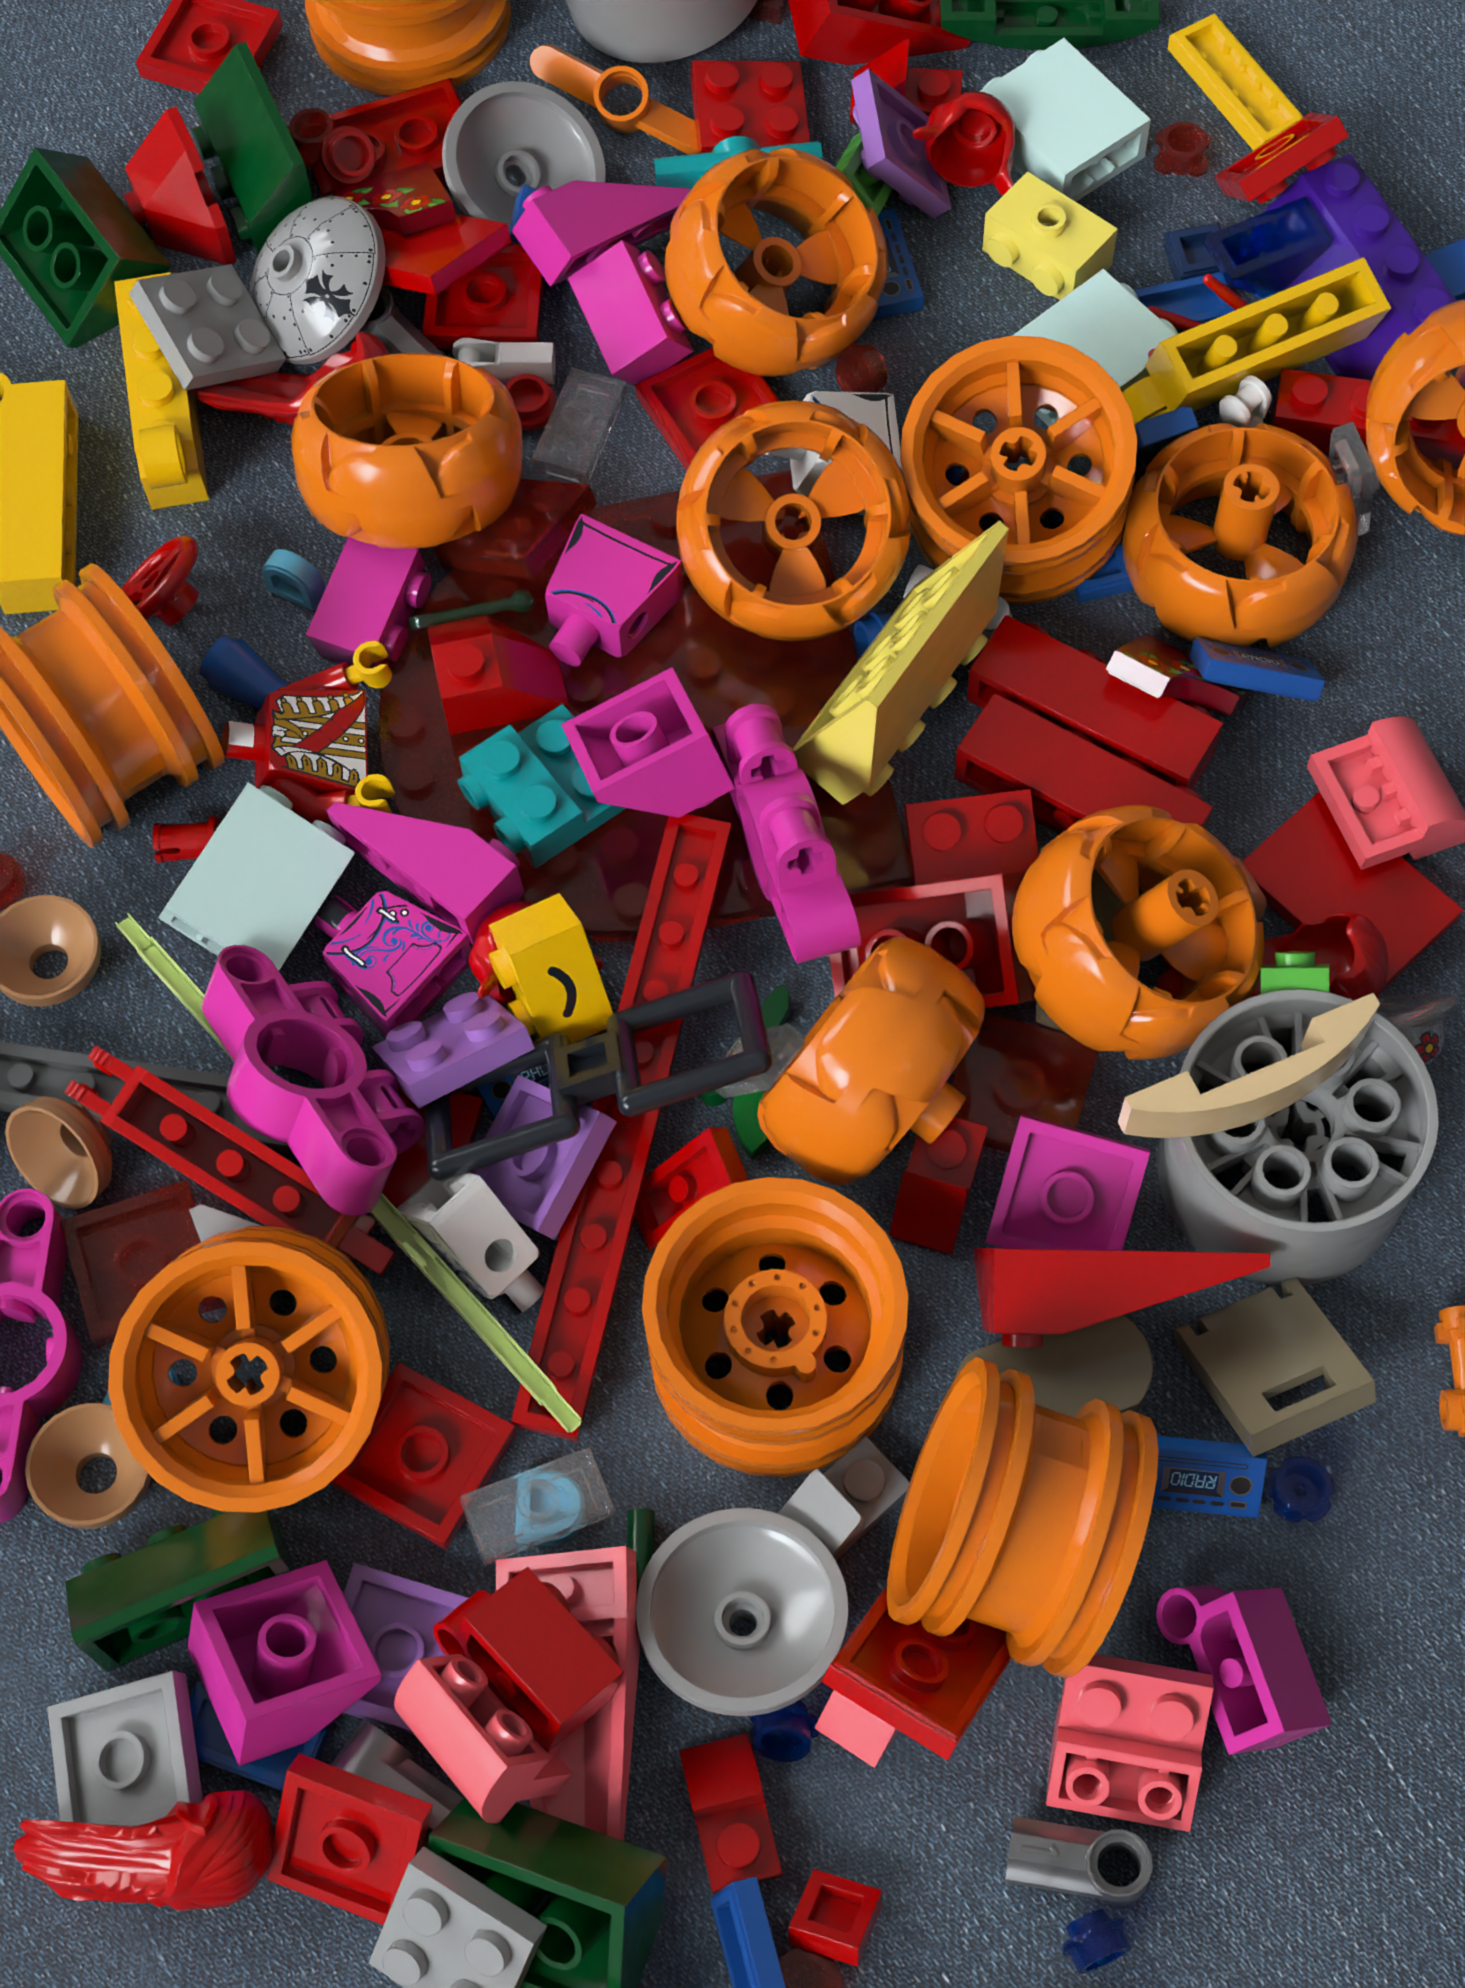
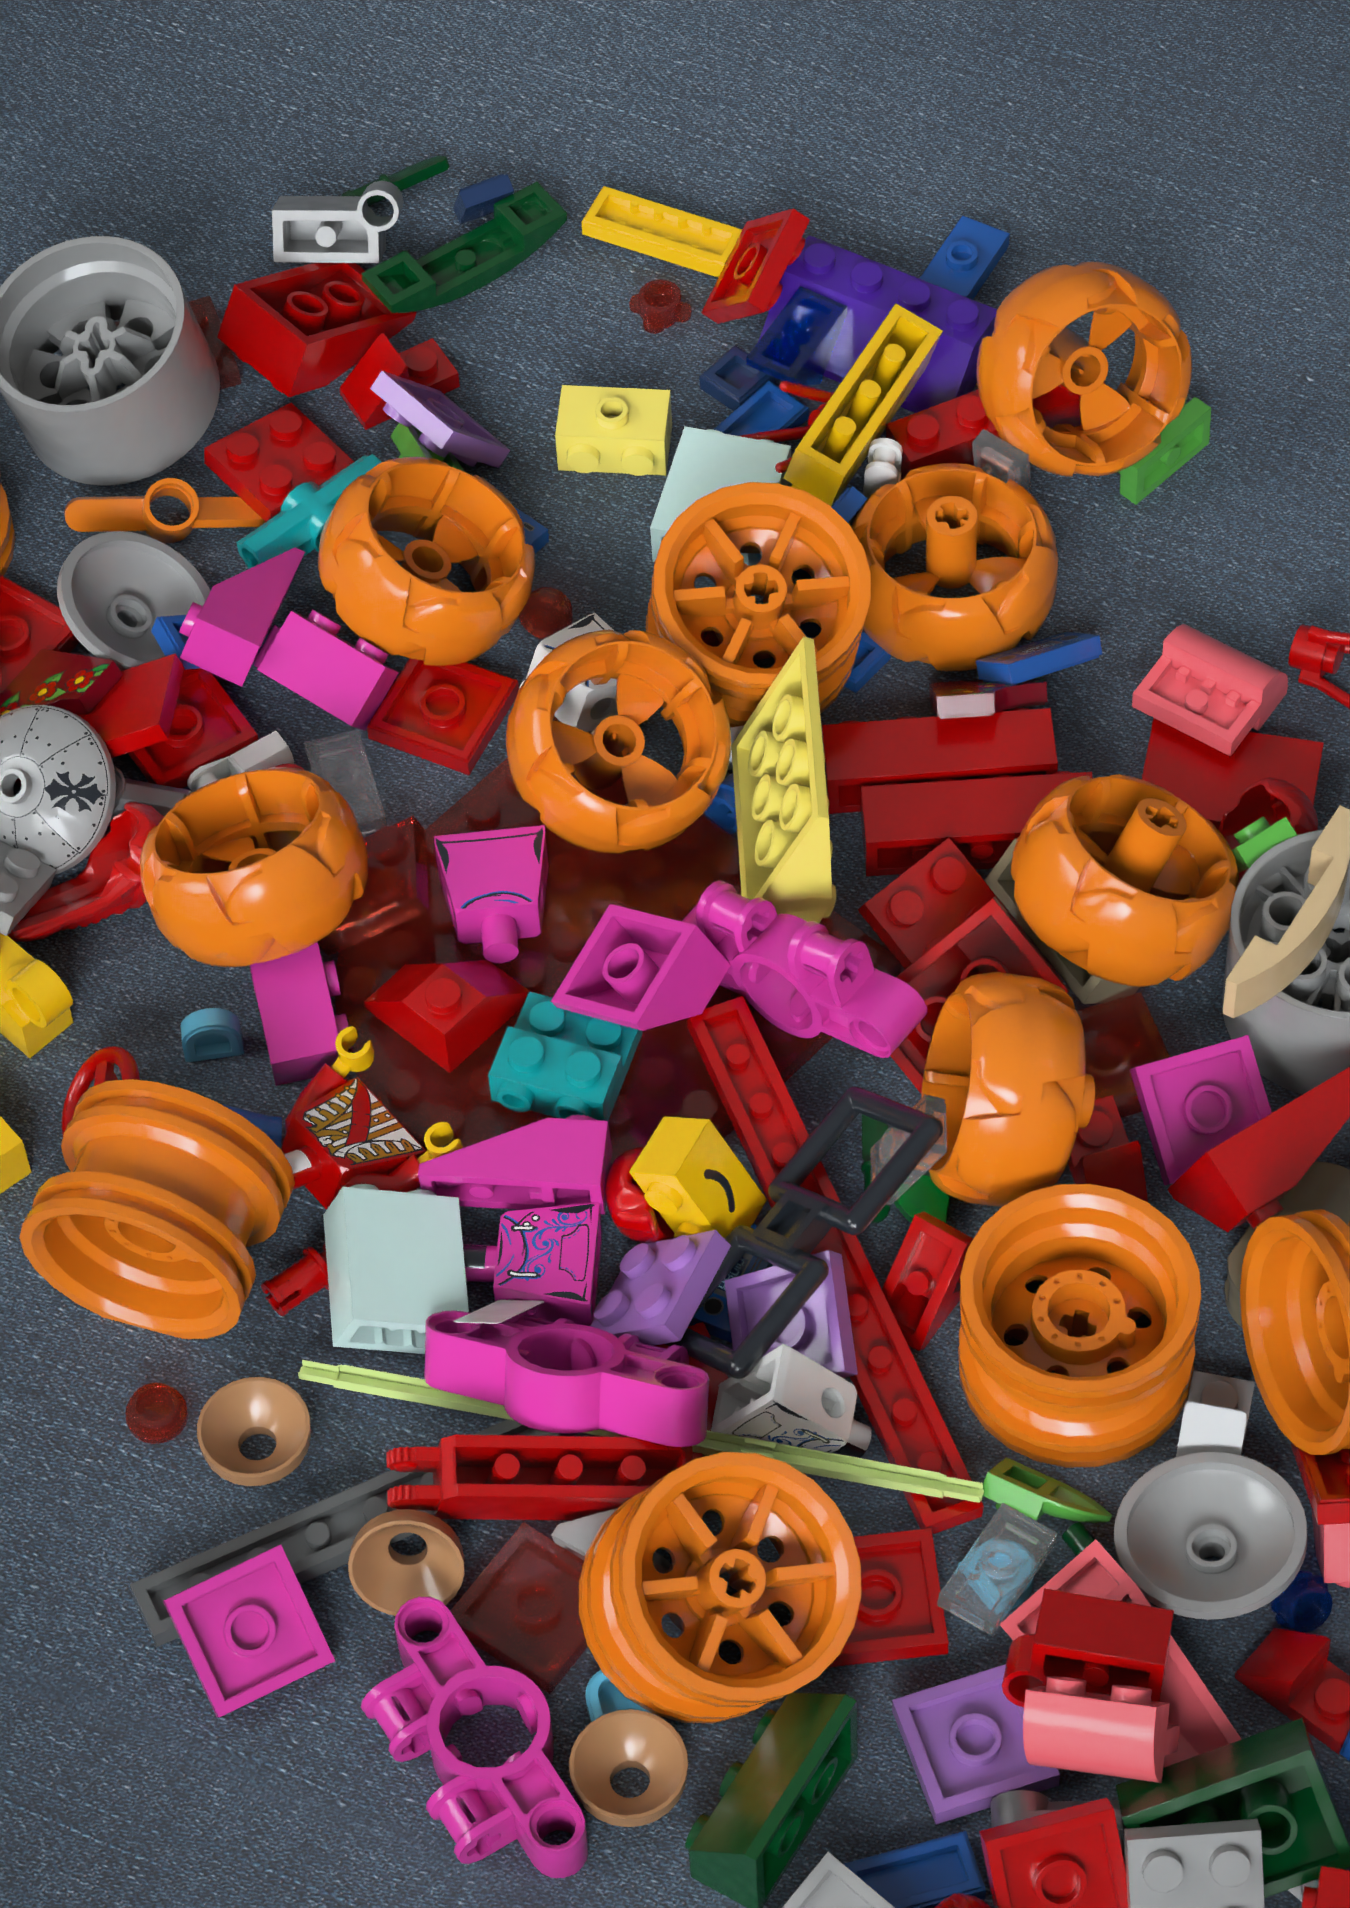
camera: 35 degrees left, 10 degrees down
dark pink slope [187,1560,382,1766] -> none
clear green hinge [408,589,534,629] -> none
red hair [913,91,1016,196] -> none
light aqua brick [979,38,1151,202] -> none
none -> white sticker [454,1300,544,1324]
none -> bright green plate [983,1457,1112,1523]

